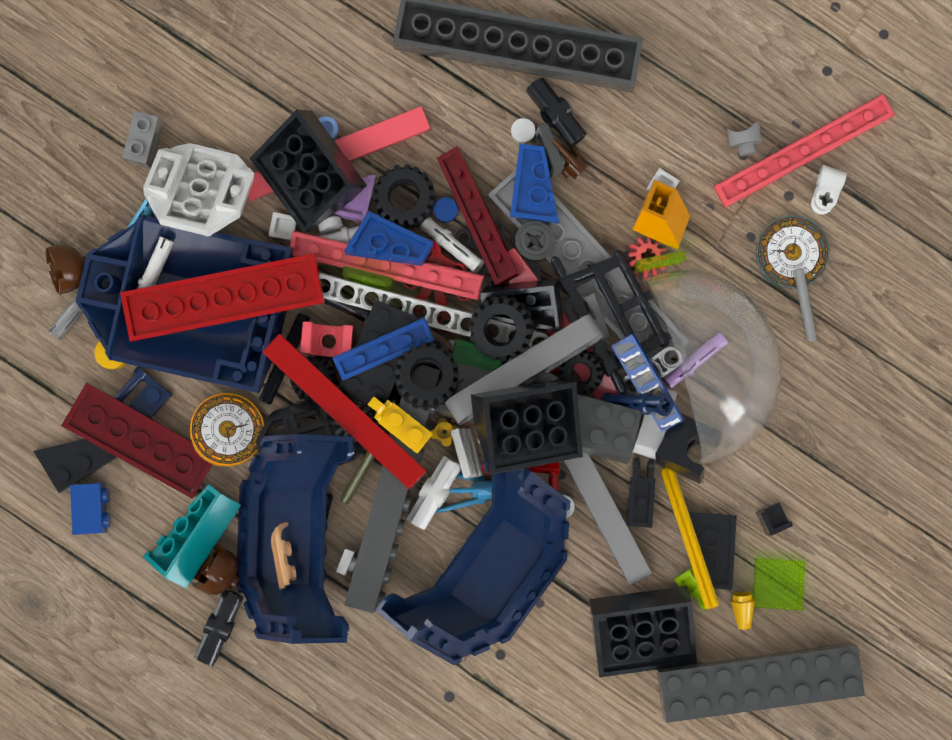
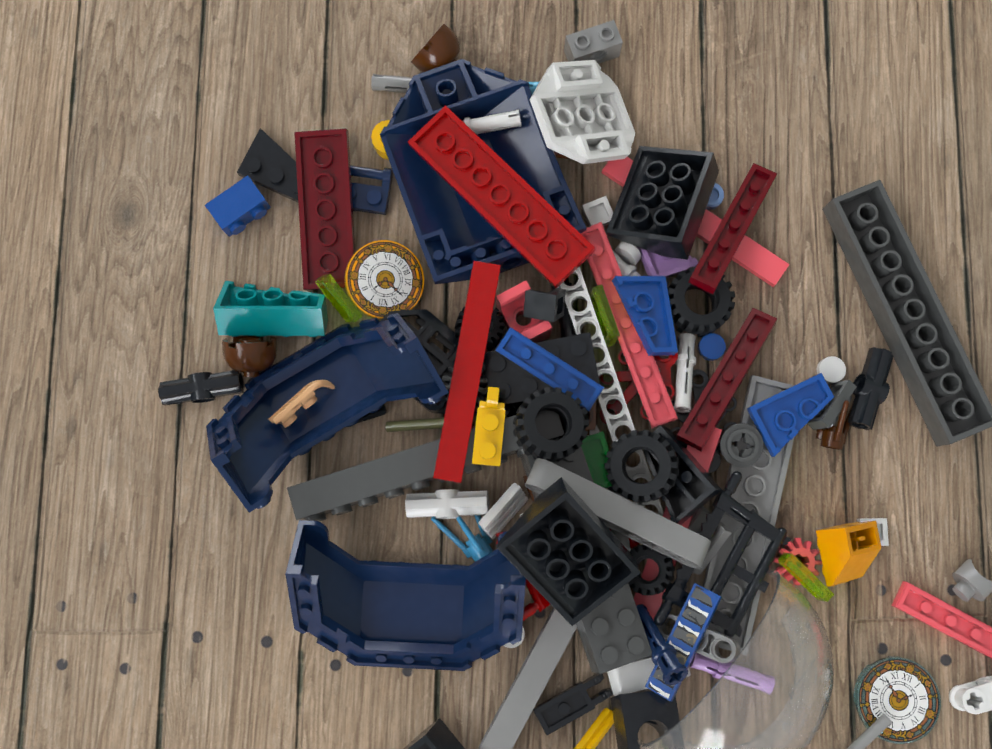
camera: 60 degrees right, 5 degrees down
black axle [259,313,310,405] -> none
white plate [336,548,357,575] -> none
yellow plate [430,417,458,446] -> none
none -> clear neon green tile [315,274,363,323]
none -> black panel [523,288,566,322]
none -> dark red plate [688,163,777,294]

